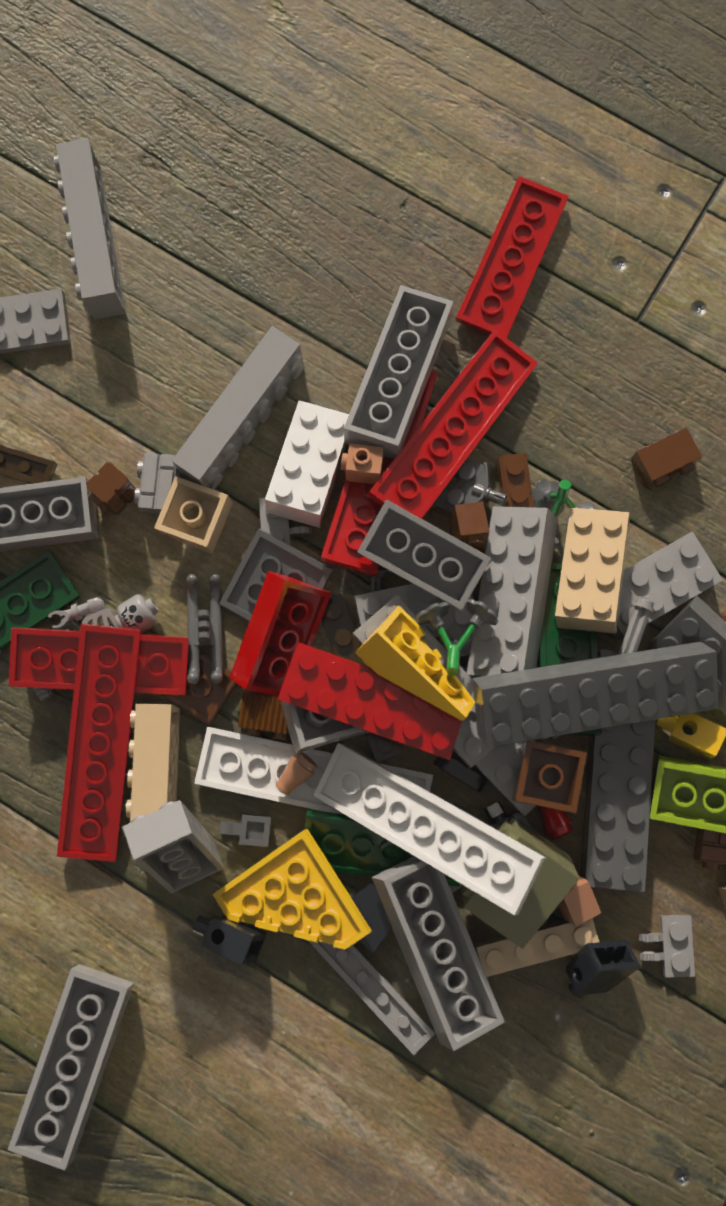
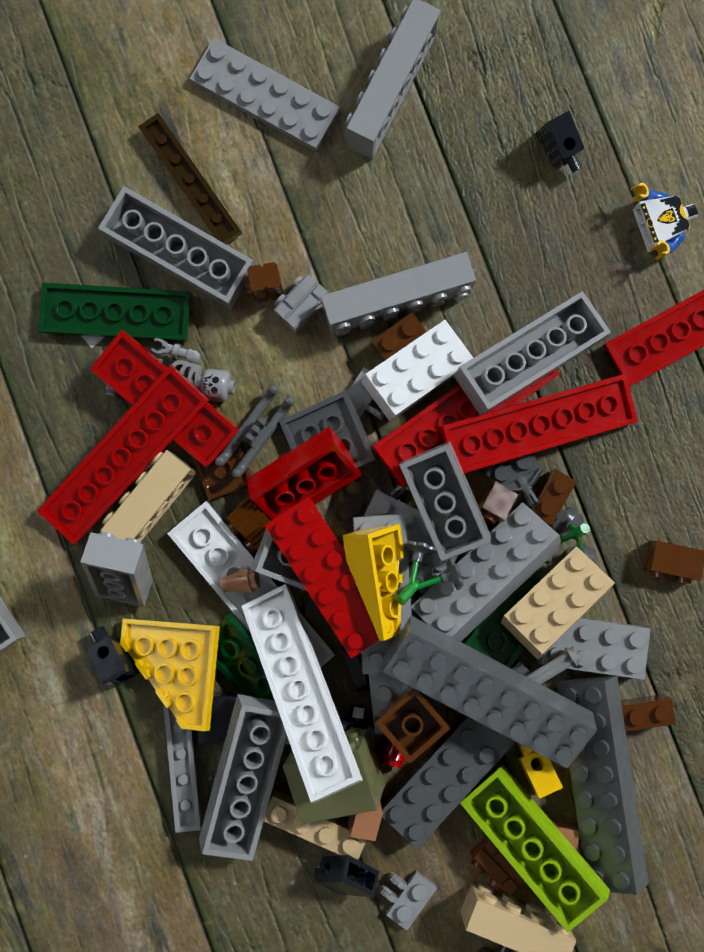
camera: 30 degrees right, 5 degrees up
tan slope [154,476,233,554] -> none
dark grey plate [219,815,271,847] -> none
nougat brick [341,443,384,485] -> none
none -> reddish brown brick [371,312,427,362]
none -> black torso [535,111,584,175]
none -> torso [631,183,698,260]

